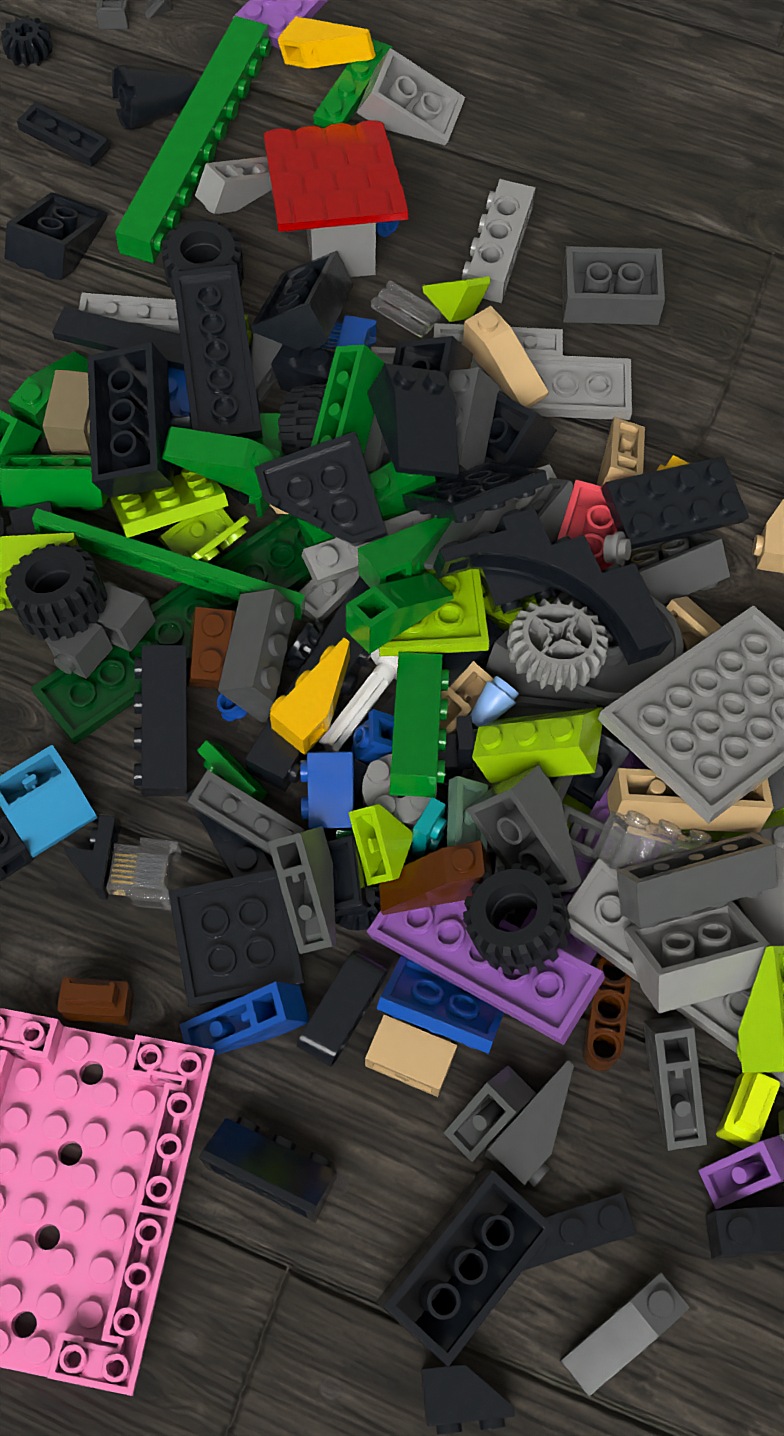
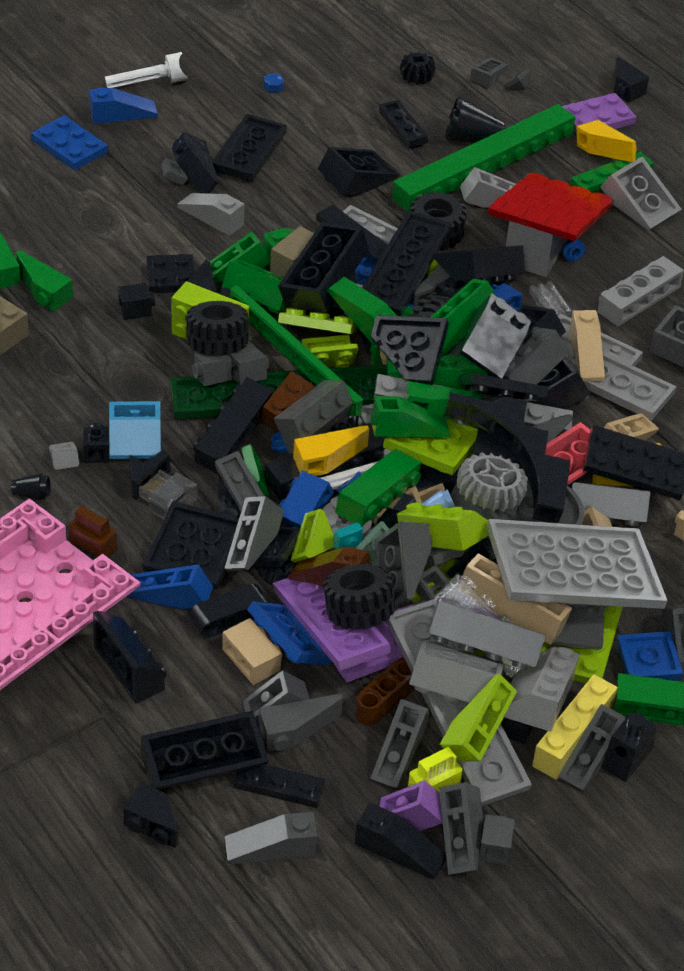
camera: 30 degrees right, 20 degrees down
lime slope [423,276,491,322] -> none
light grey plate [603,531,631,567] -> none

